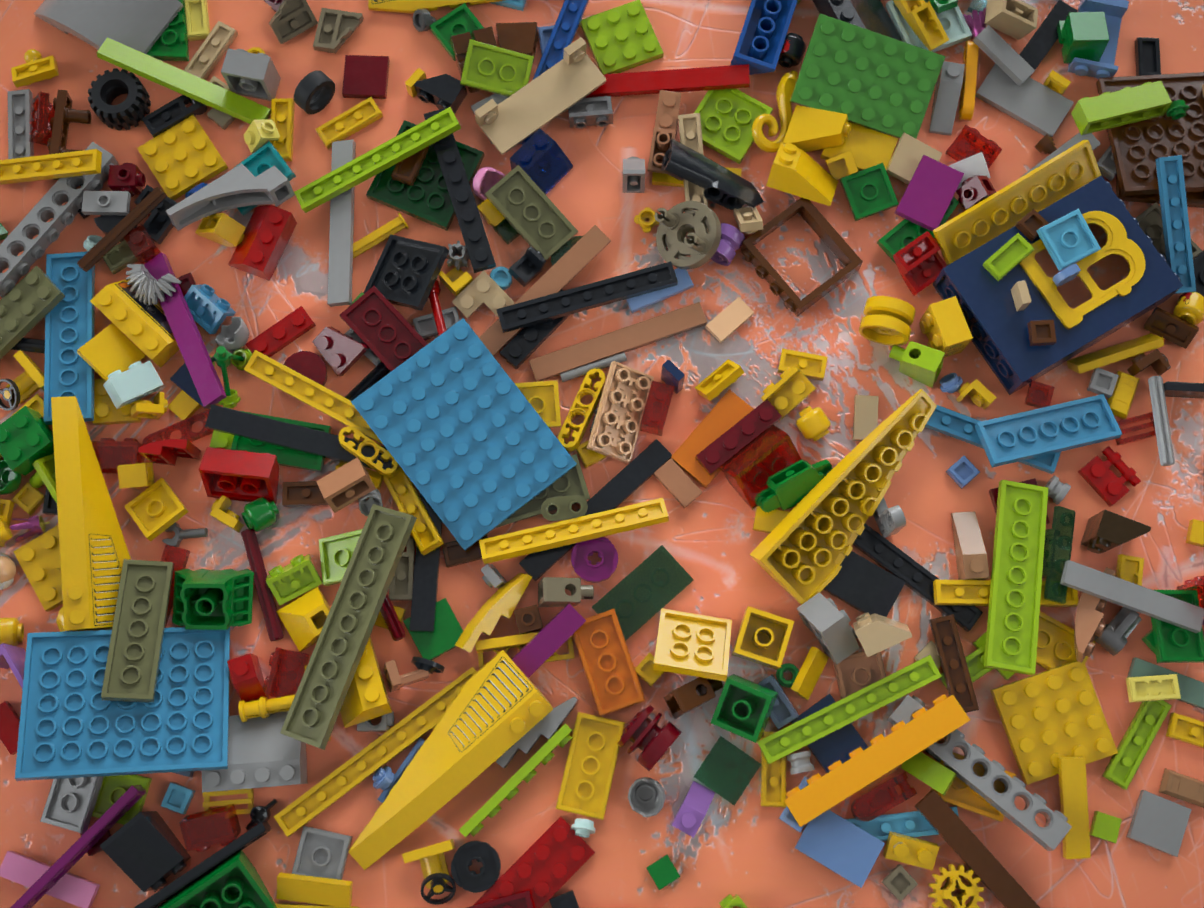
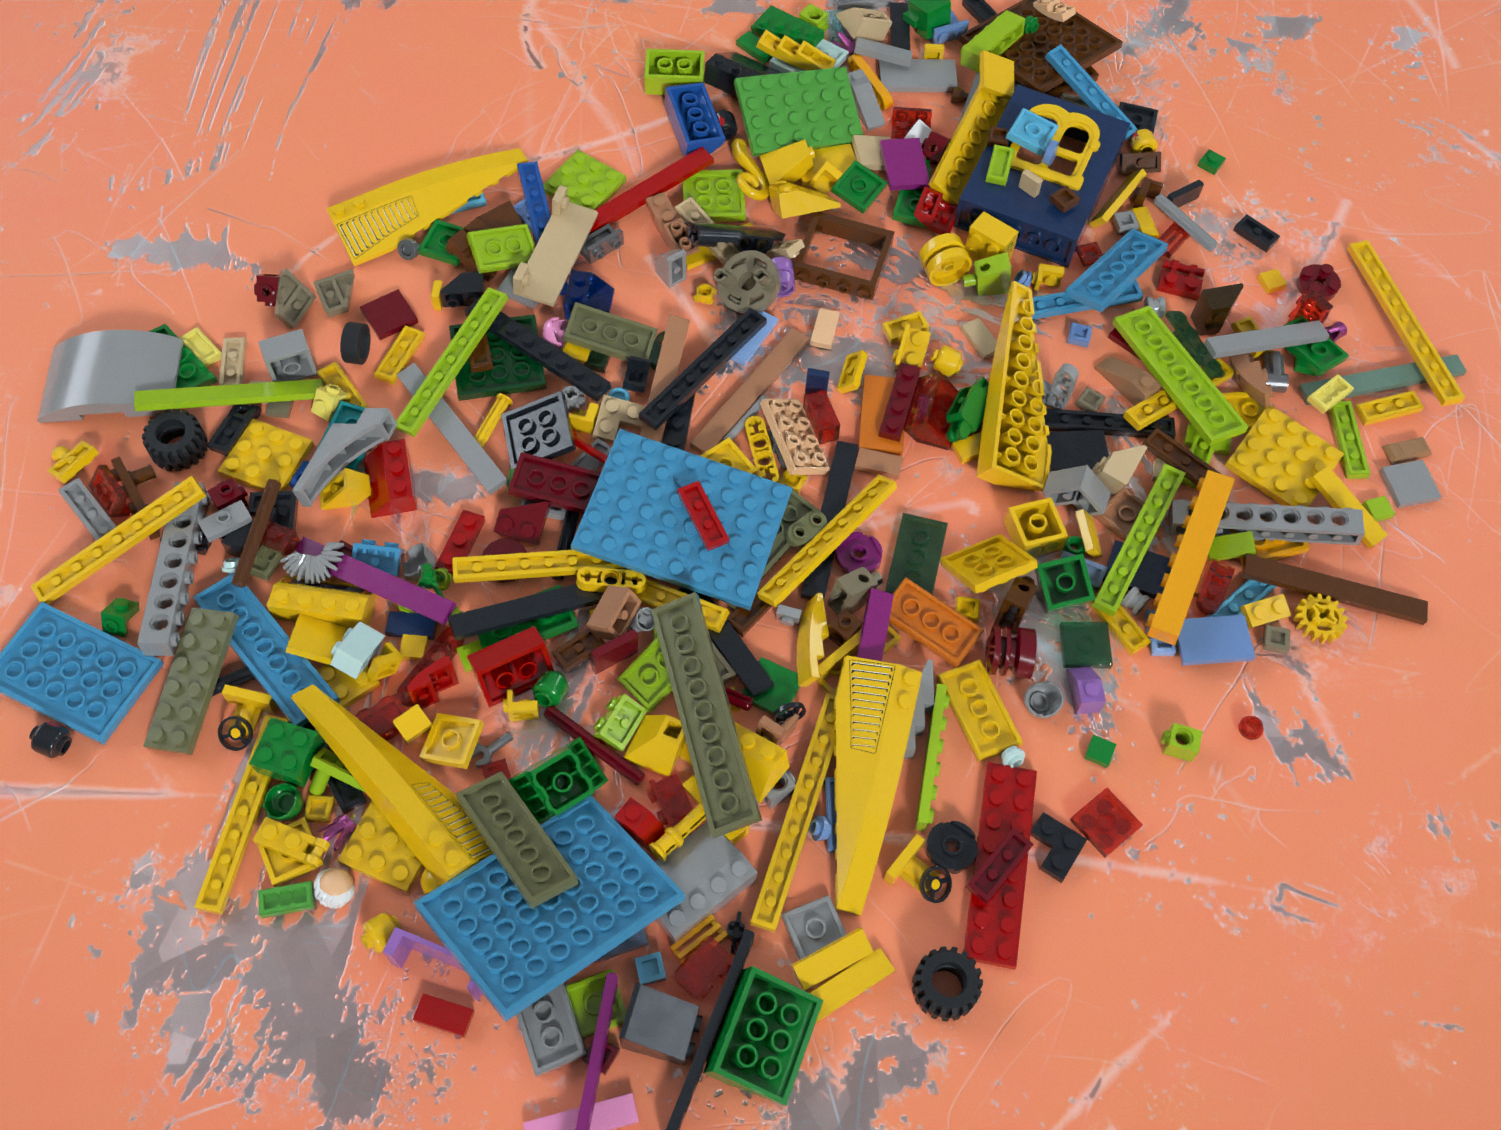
camera: 40 degrees left, 15 degrees down
none -> dark red tile [591,629,639,675]
none -> red plate [677,481,729,552]
none -> yellow tile [980,50,1014,100]
none -> dark tan tile [1075,387,1106,412]

